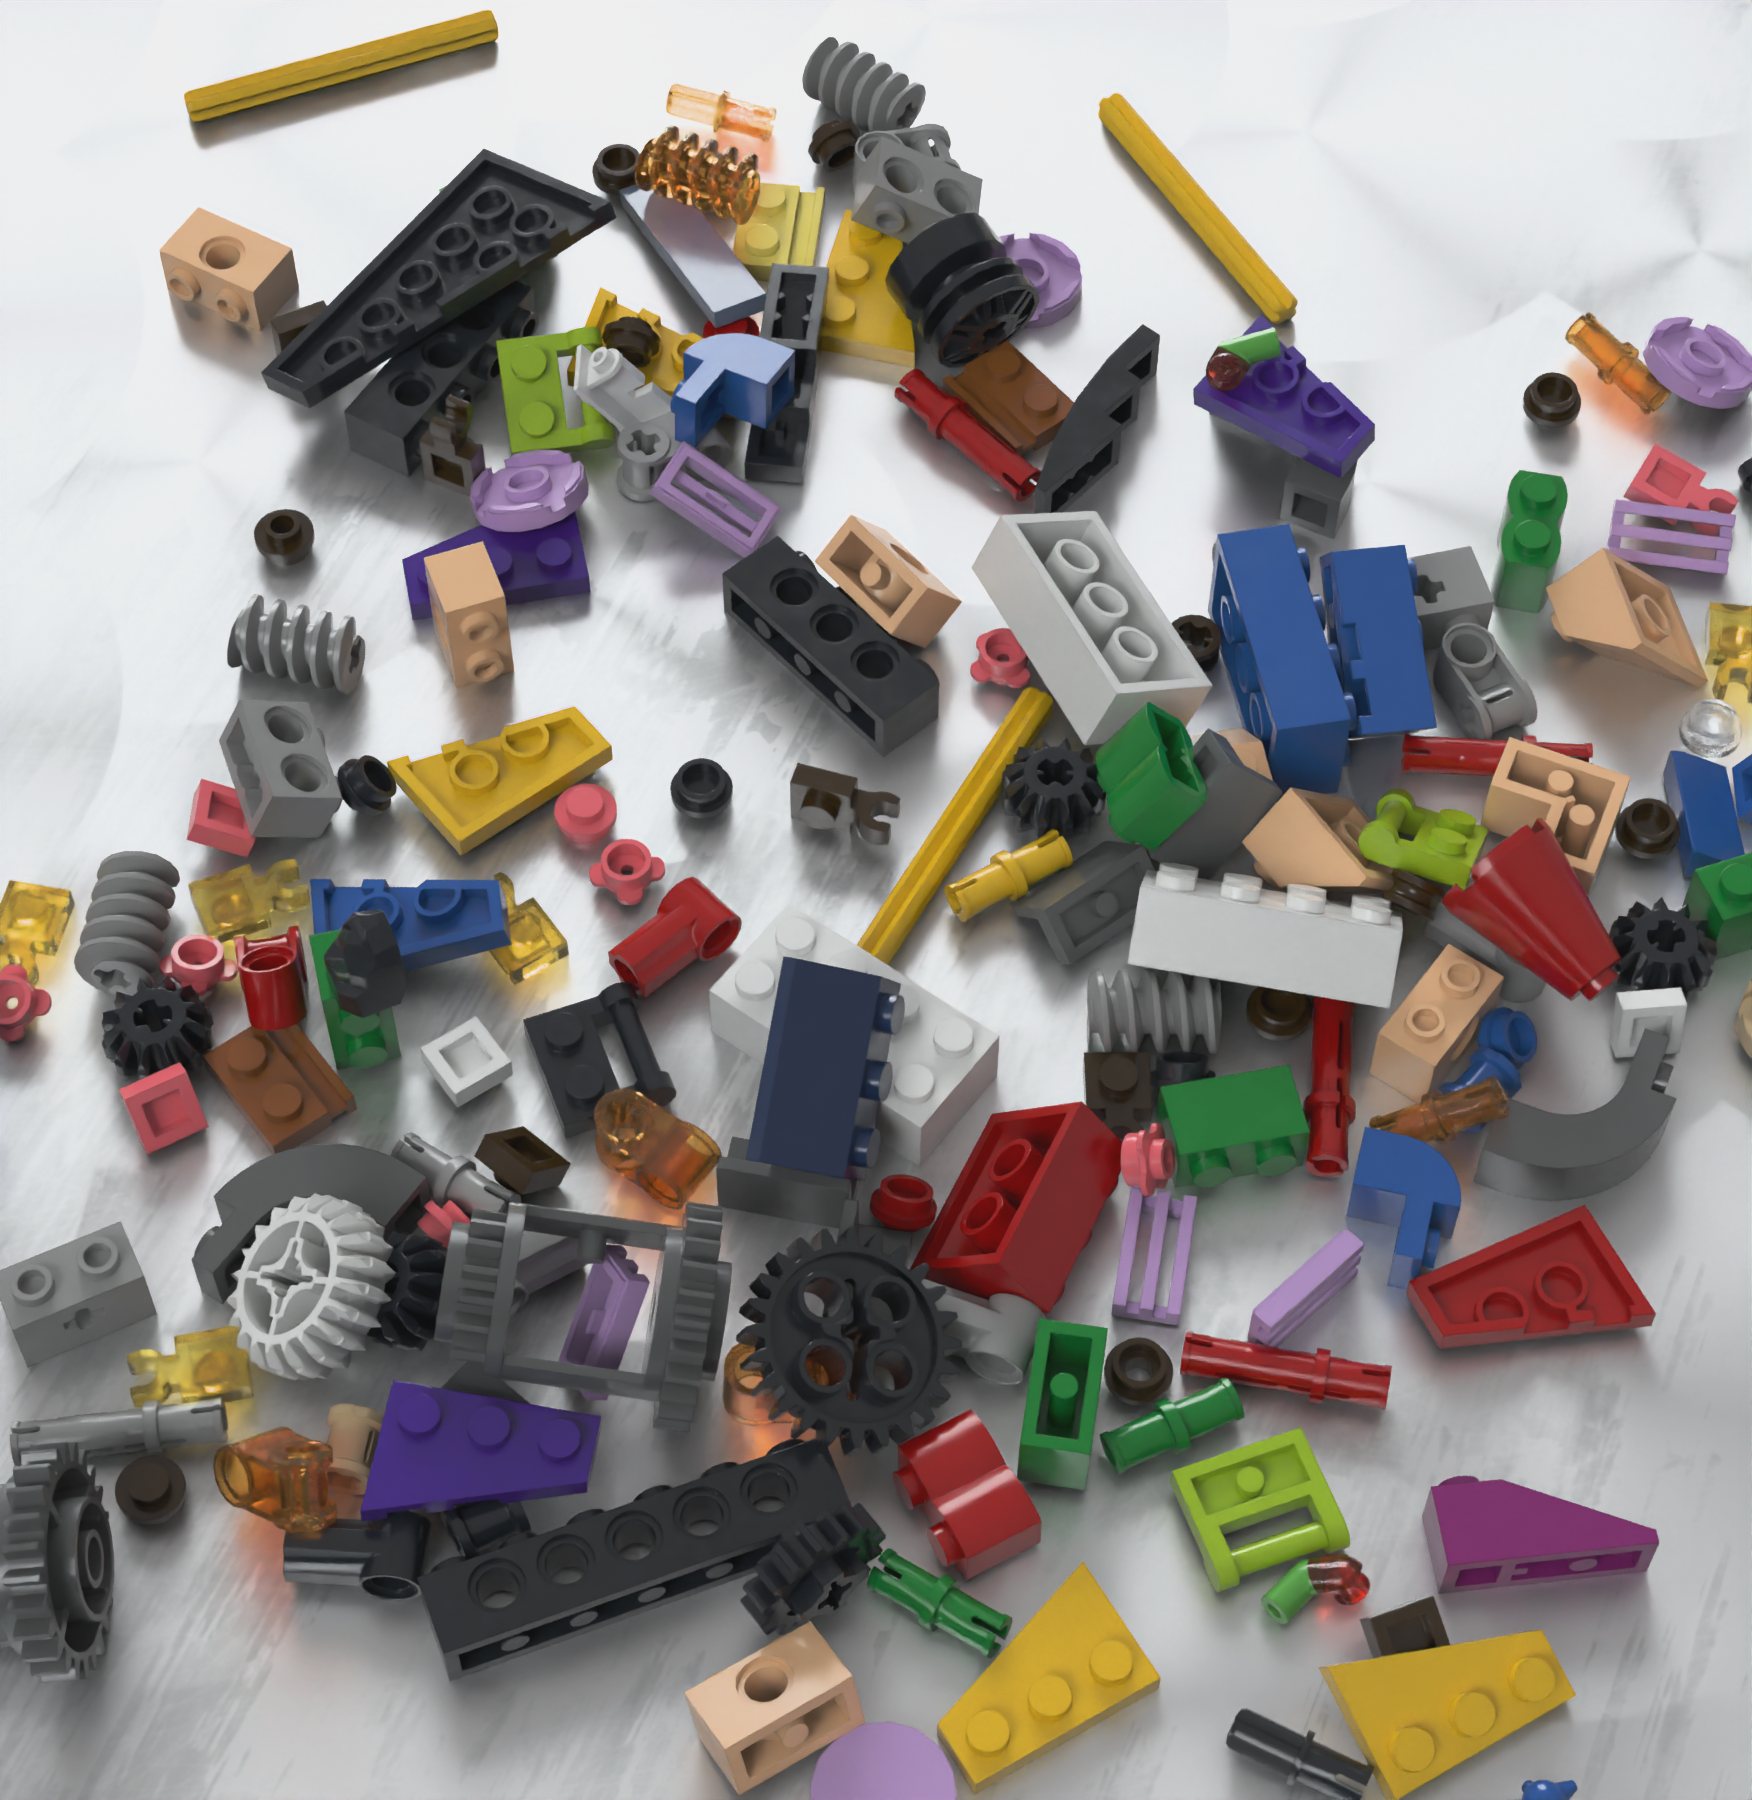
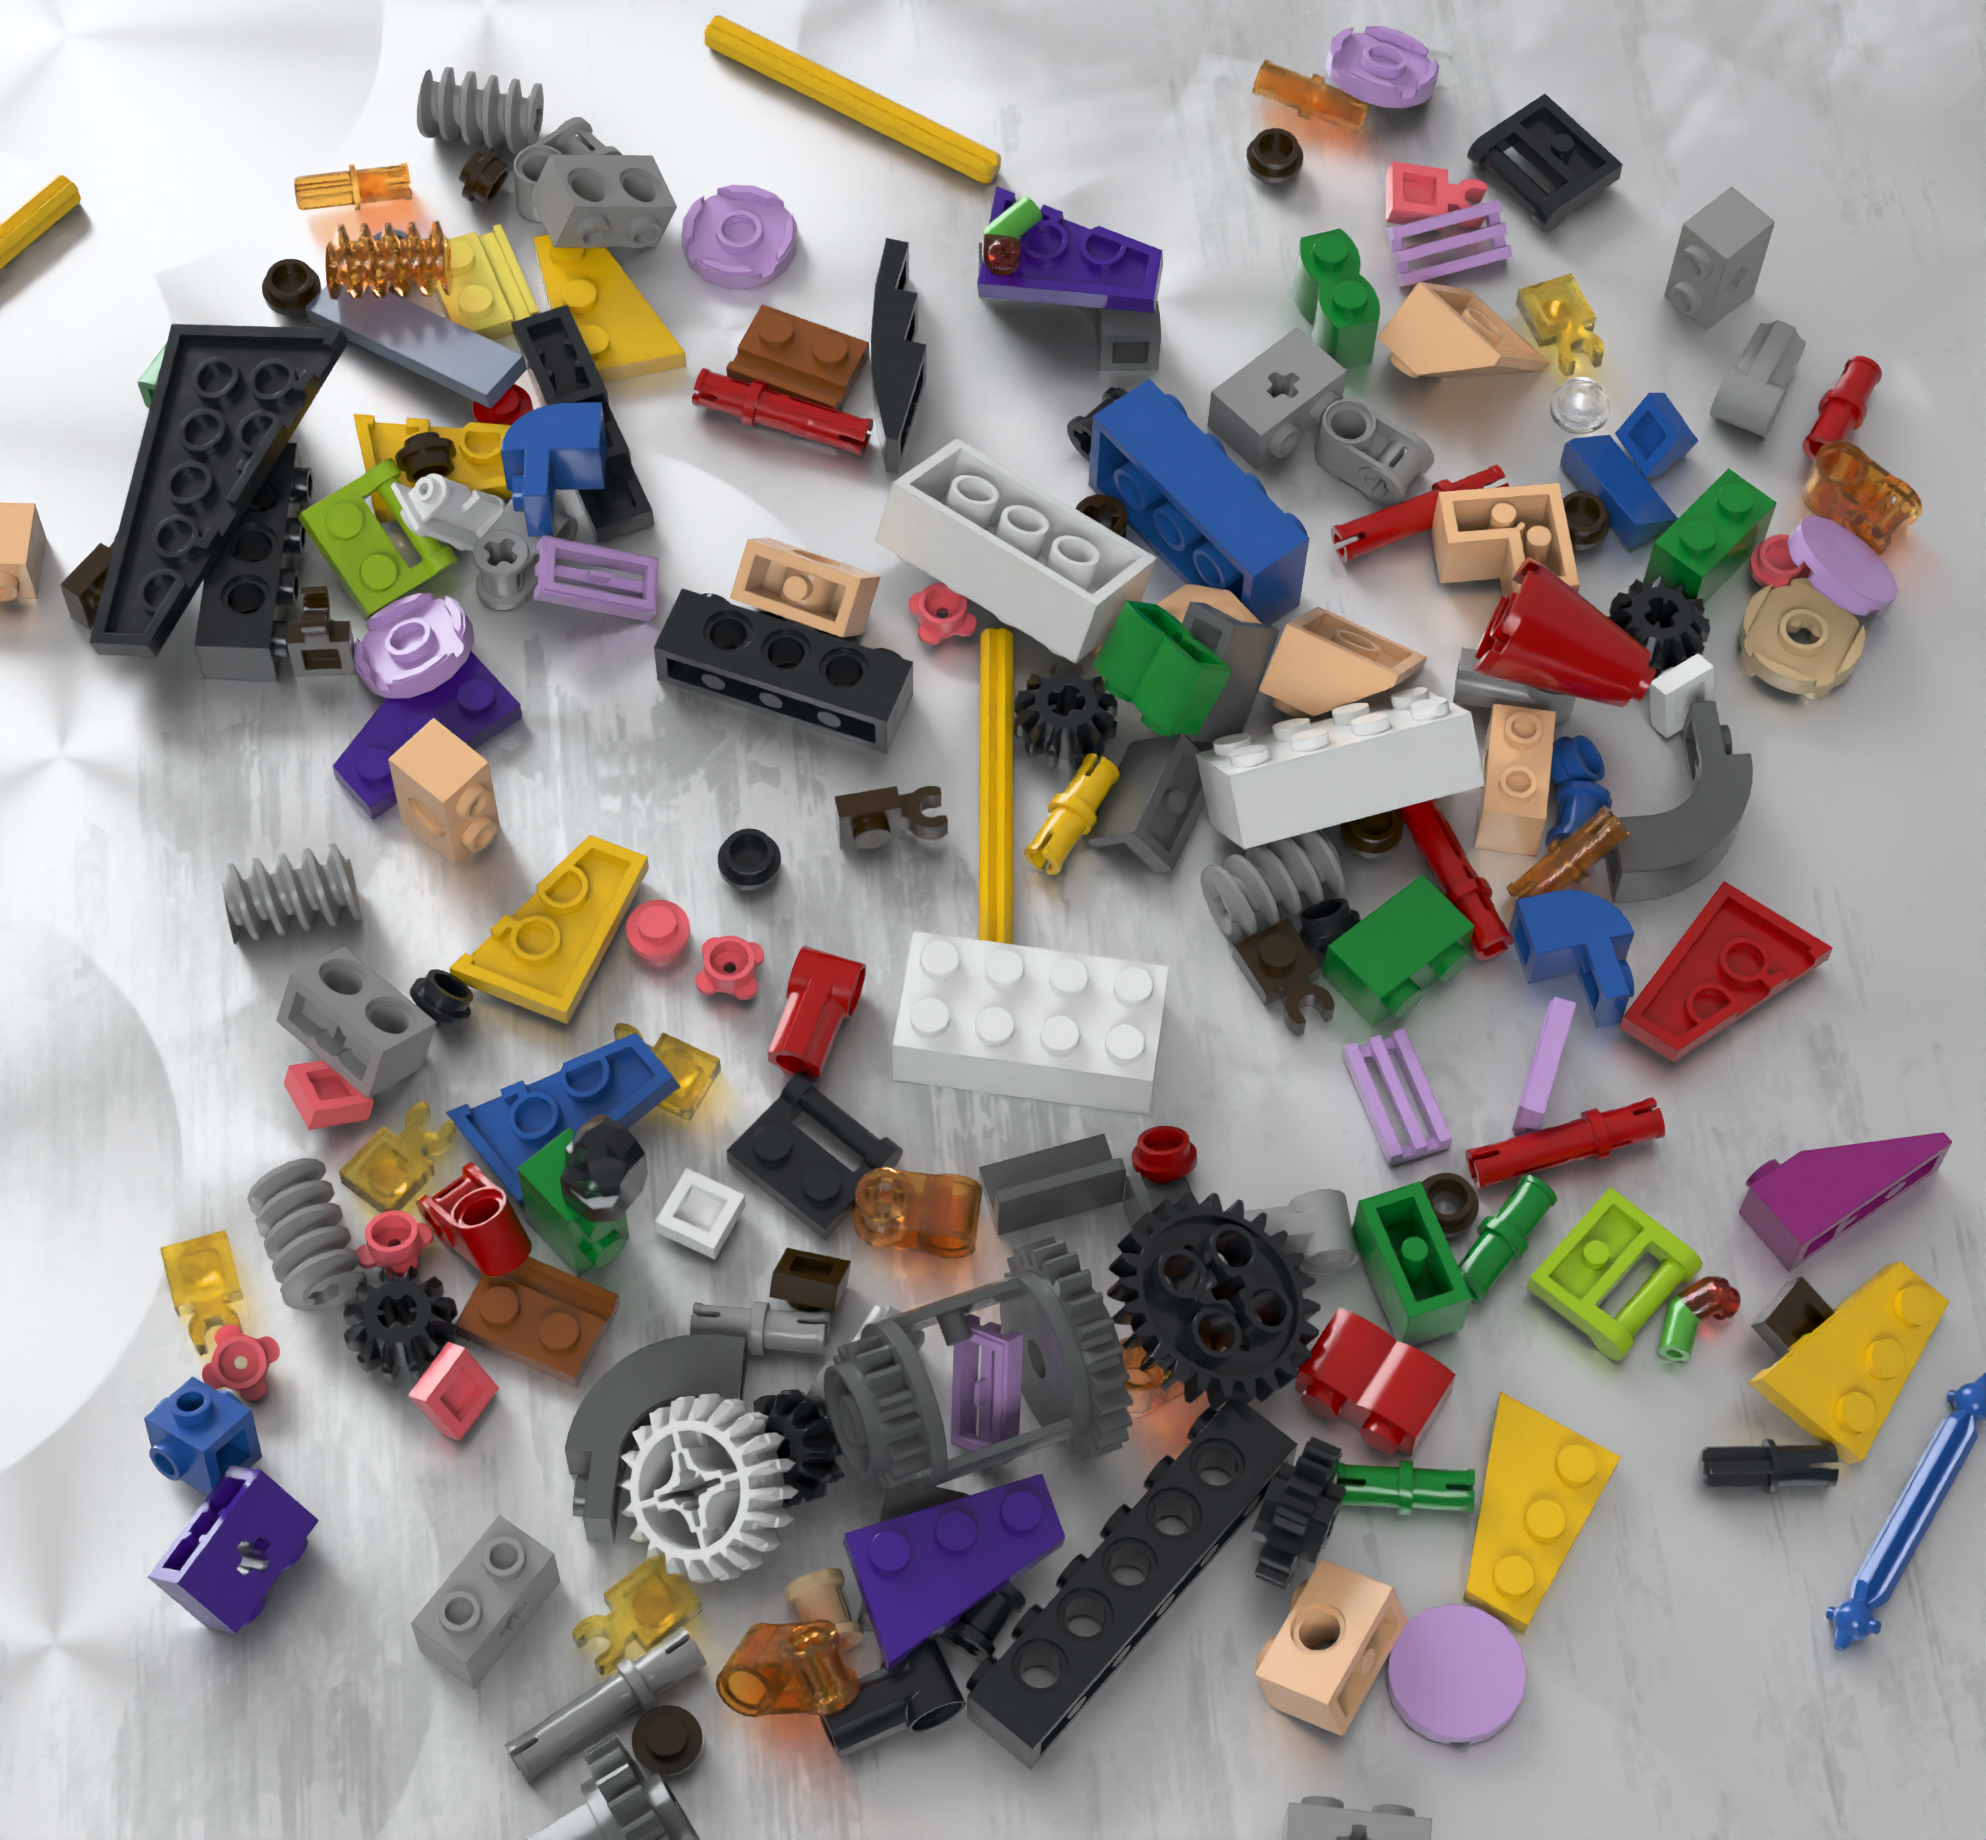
camera: 30 degrees left, 5 degrees up
dark brown plate [254,509,315,566] -> none
coral plate [416,1200,471,1248] -> none
dark blue slope [746,956,905,1182] -> none
black wheel [885,212,1040,368] -> none
red slope [909,1101,1122,1314] -> none
coral plate [1121,1123,1175,1196] -> none
blue wedge [1320,545,1437,739] -> none
lime plate [1358,788,1489,890] -> none
dark brown bush [1380,868,1446,922] -> none

